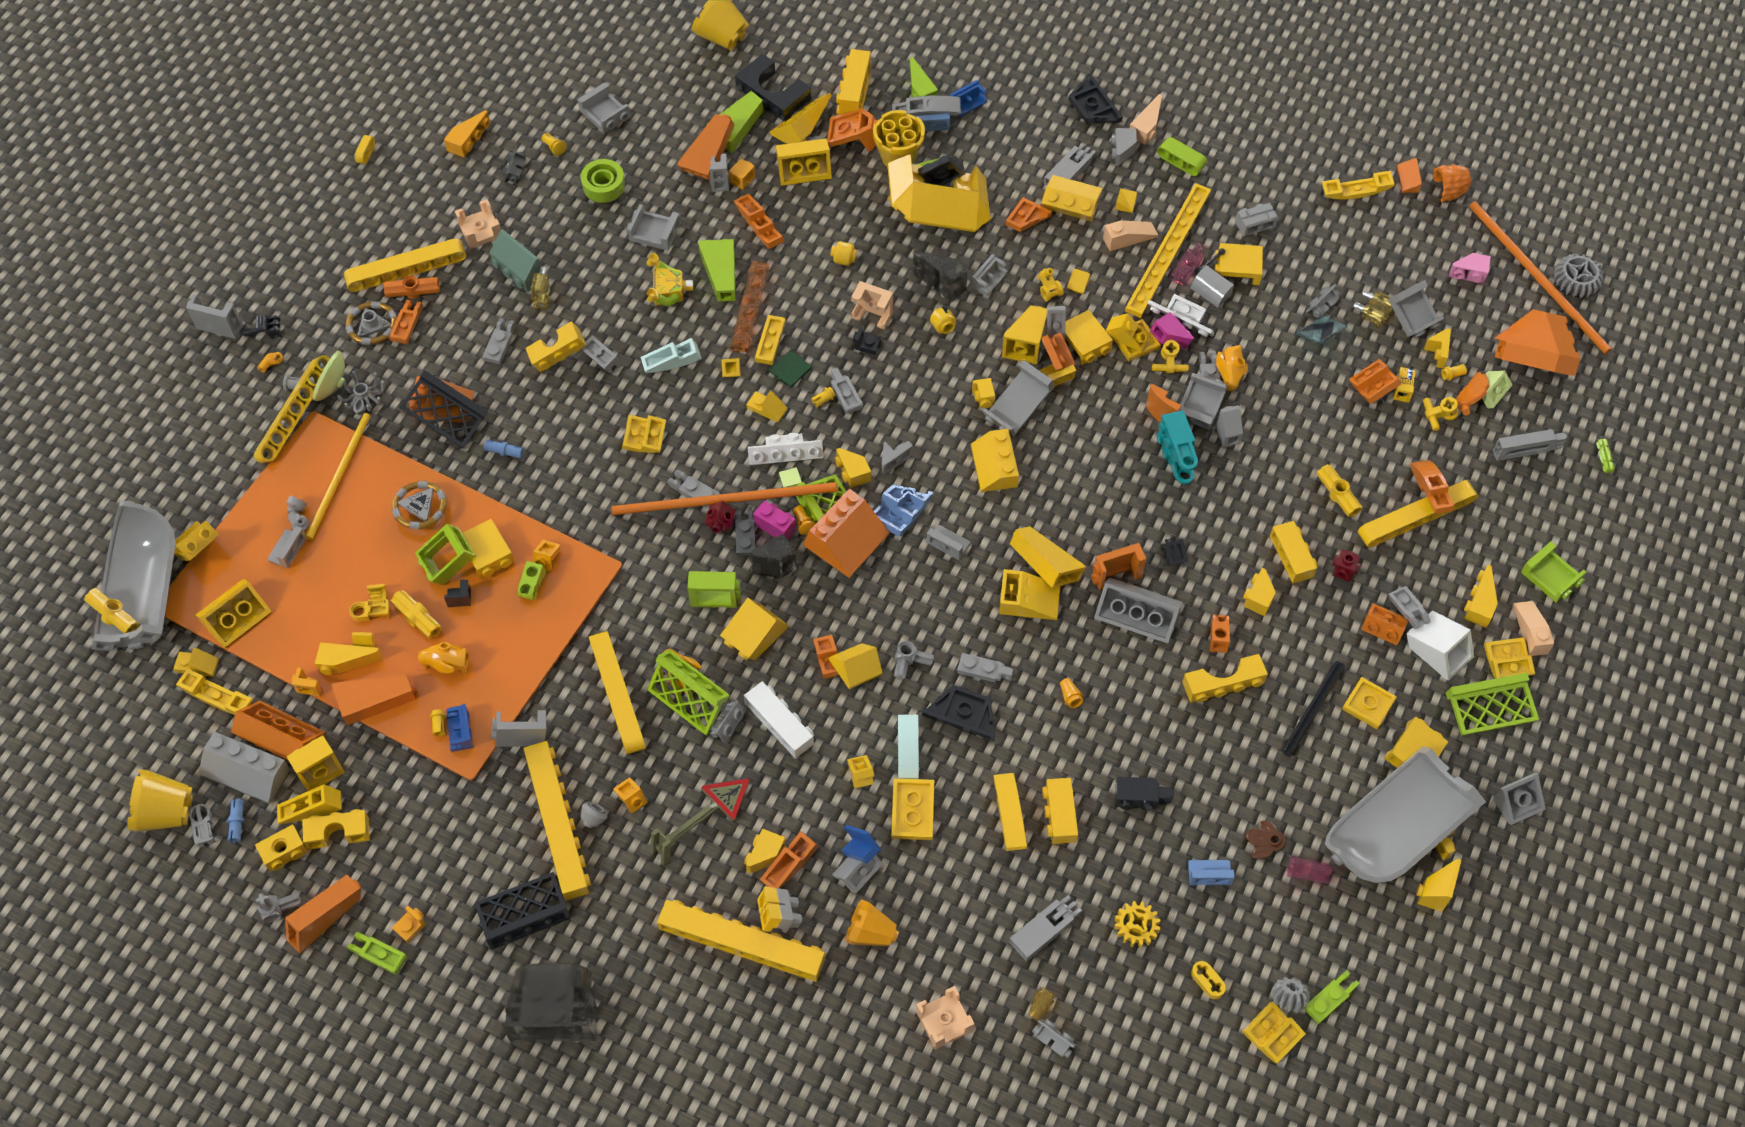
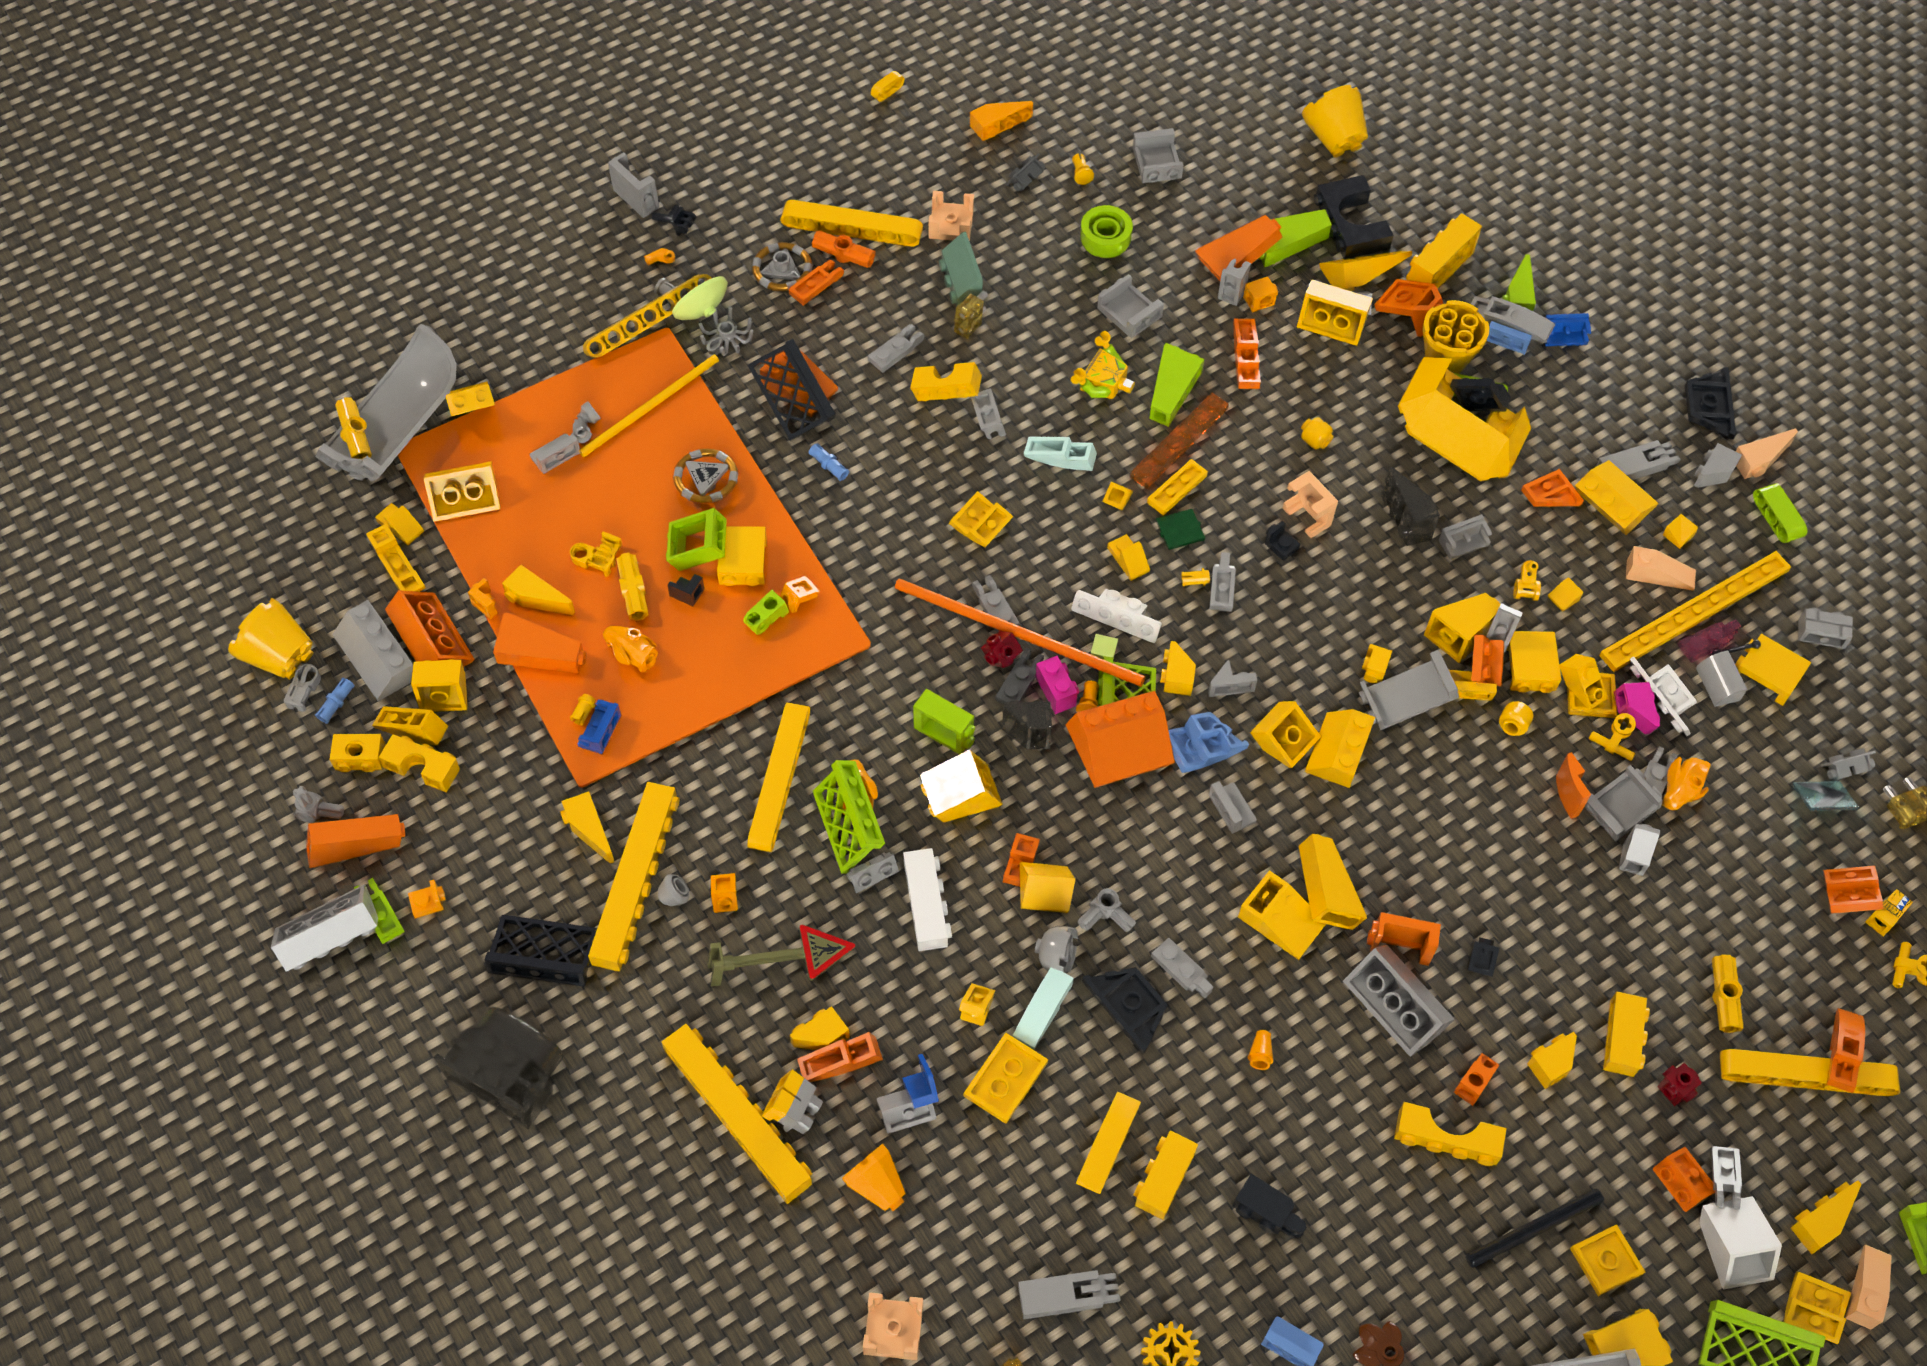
camera: 30 degrees right, 0 degrees up
yellow slope [352,632,376,648] -> none
light grey panel [491,710,546,747] -> none
yellow head [930,307,956,334] -> none
teal brick [1156,410,1198,484] -> none
none -> slope [271,884,378,972]
none -> yellow slope [560,791,615,864]
none -> light grey cylinder [1035,926,1078,974]
none -> yellow slope [1250,701,1321,768]
none -> yellow head [1499,701,1534,736]

